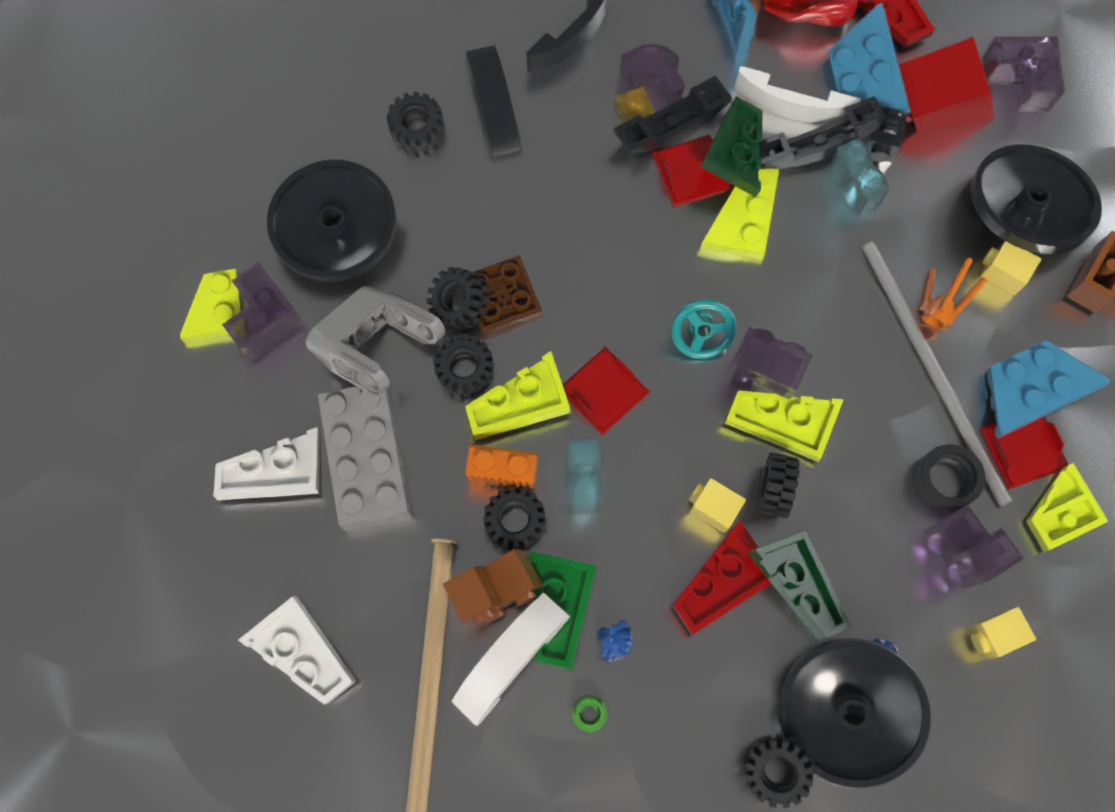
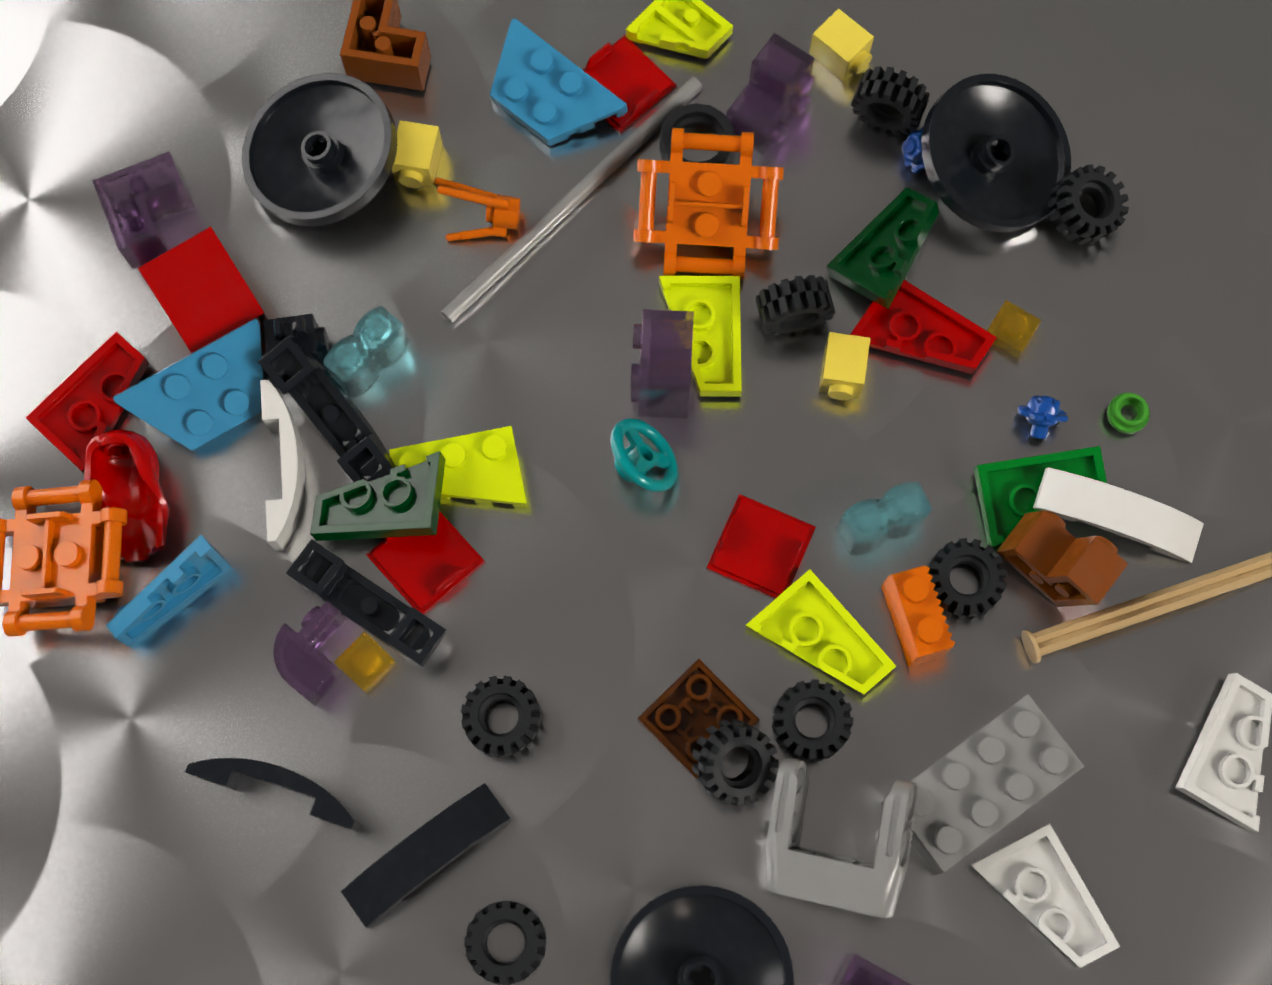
camera: 115 degrees left, 0 degrees up
none -> black tyre [461,676,541,758]
none -> orange brick [633,128,784,280]
none -> black tyre [851,66,930,135]
none -> clear yellow plate [987,300,1041,358]

